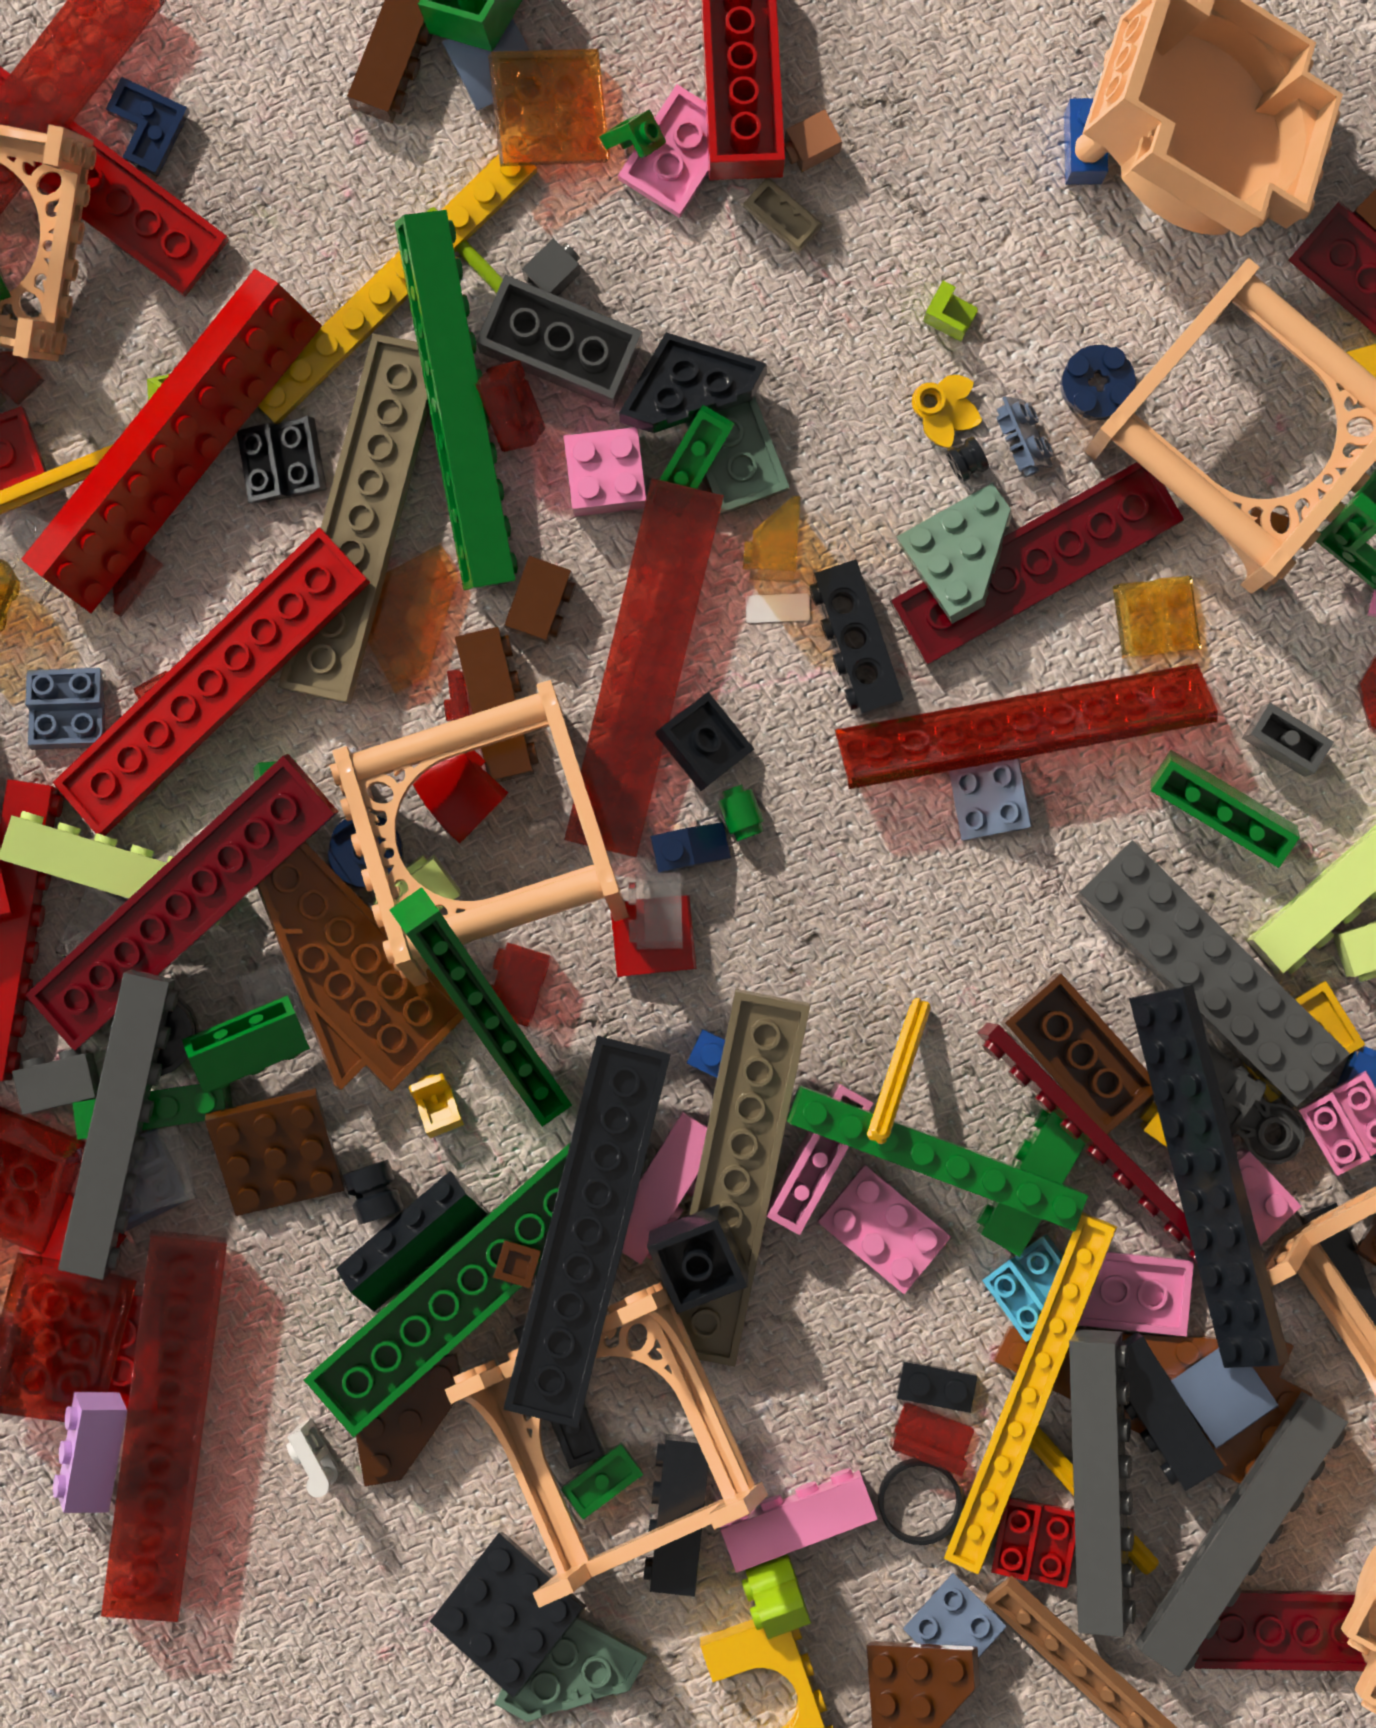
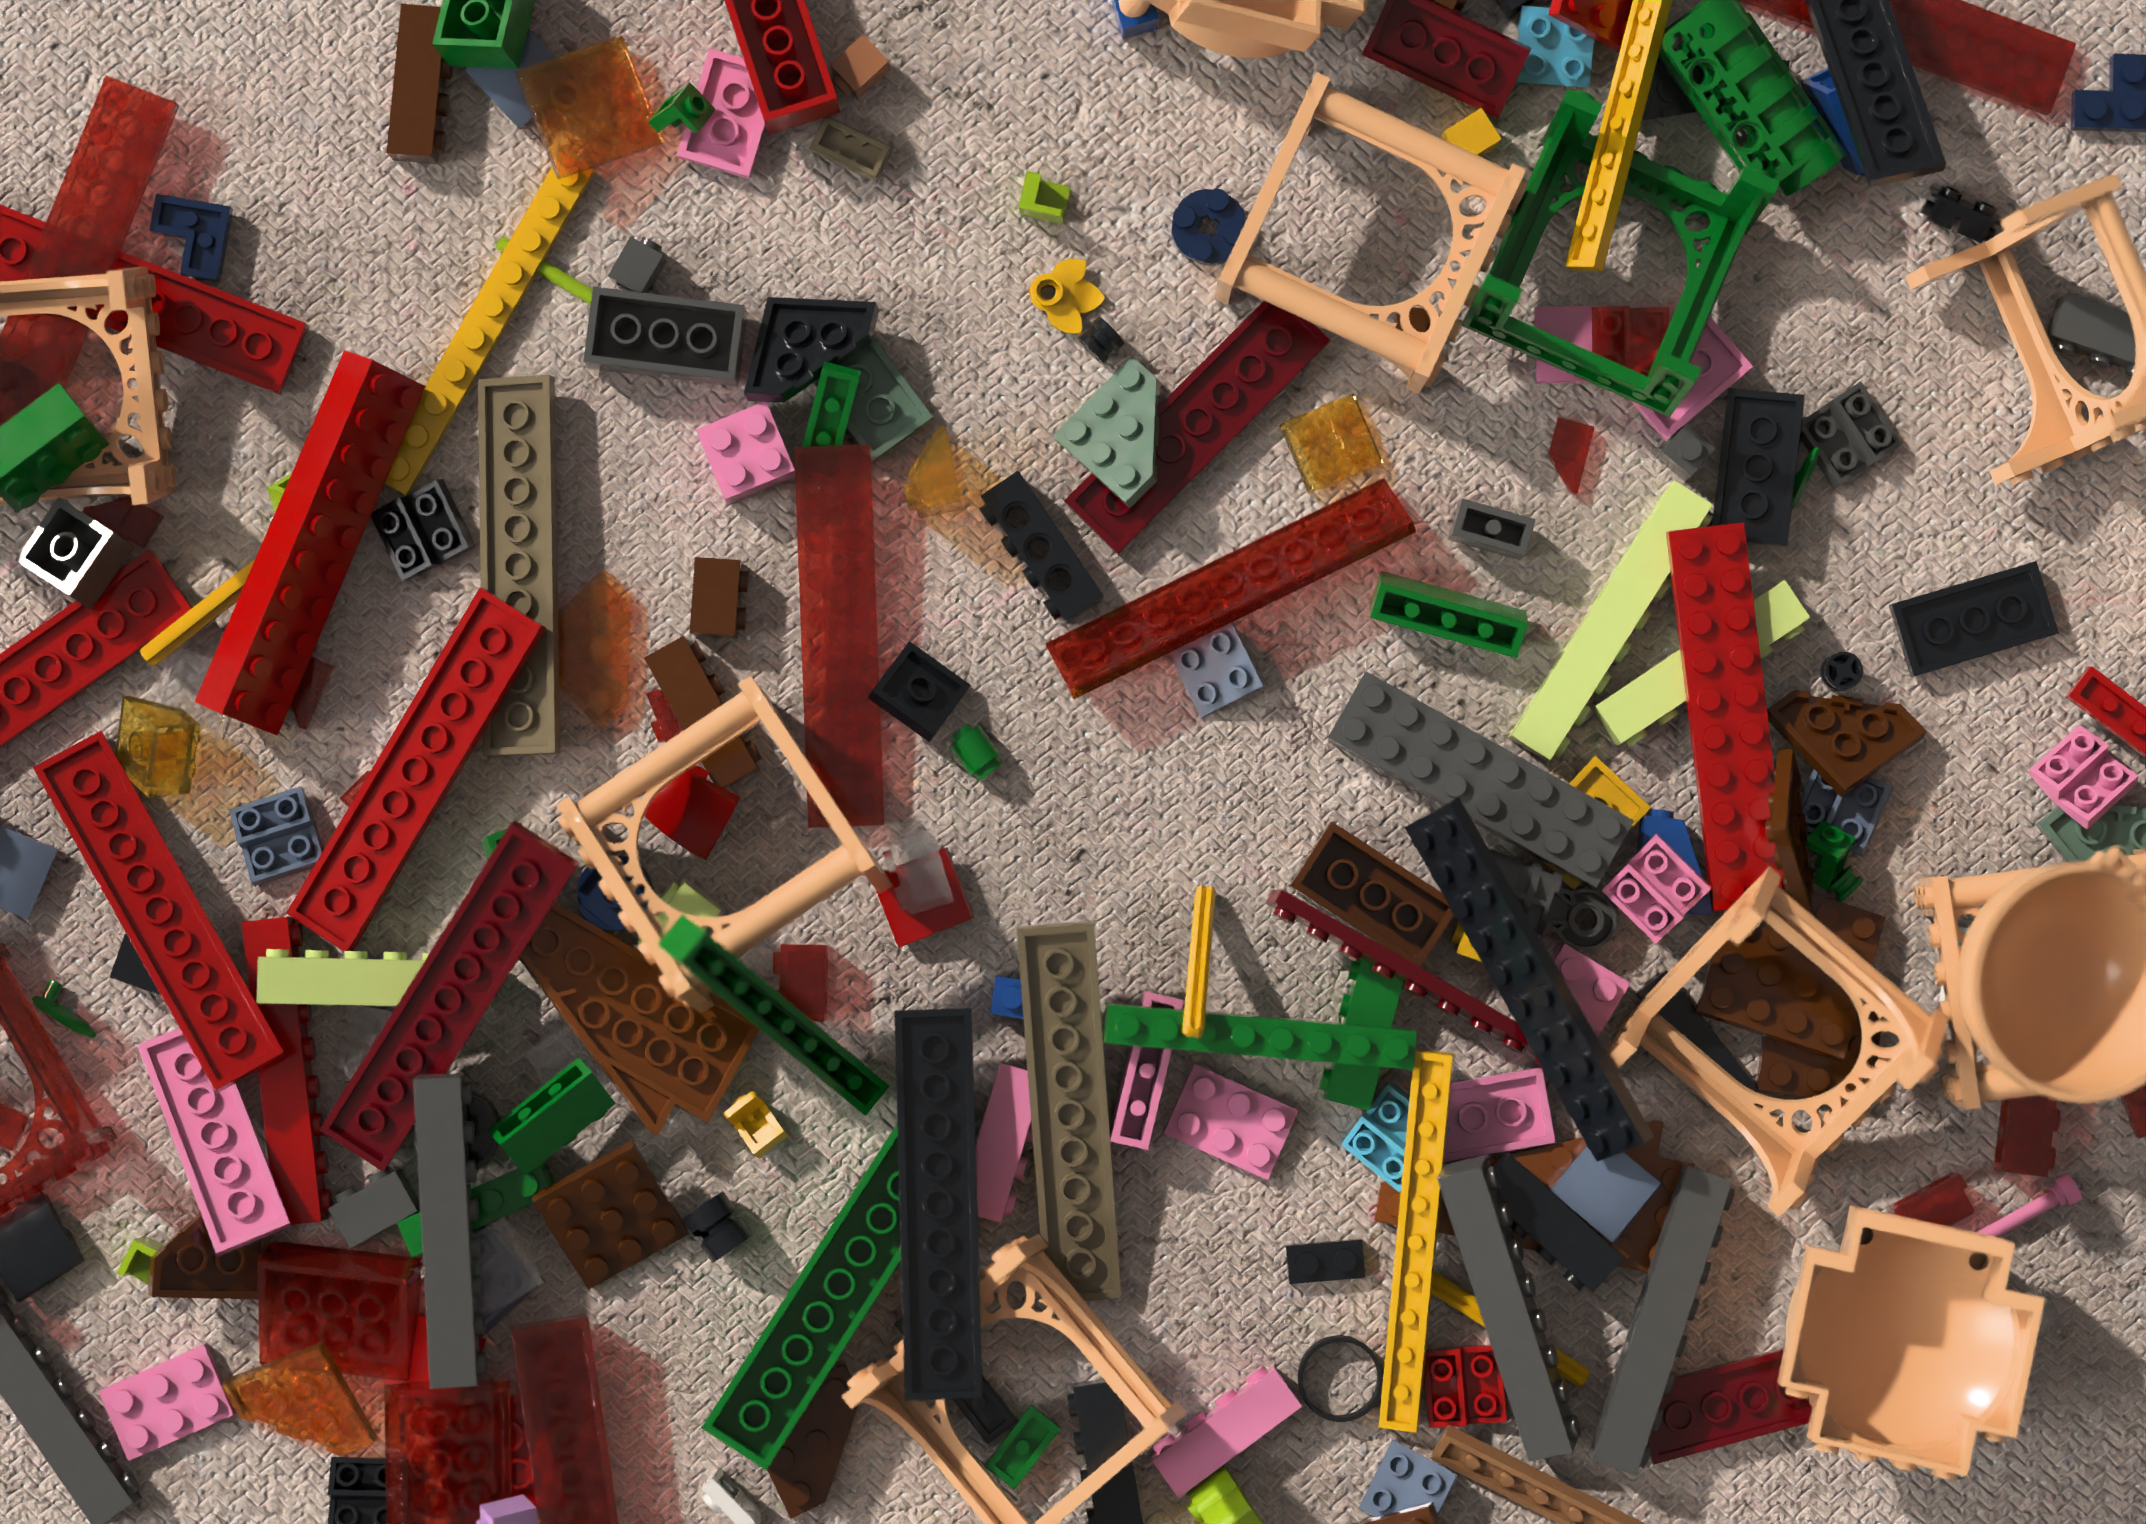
camera: 20 degrees left, 0 degrees up
brick [336,1171,488,1312] -> none
green brick [395,210,518,591] -> none
clear red brick [475,361,546,452] -> none
reddish brown plate [493,1240,541,1288] -> none
black brick [647,1204,749,1314] -> none
dark blue slope [650,822,731,875] -> none
white sticker [745,593,811,623] -> none
clear red panel [889,1402,974,1476] -> none
sand blue hinge [996,396,1053,477] -> none

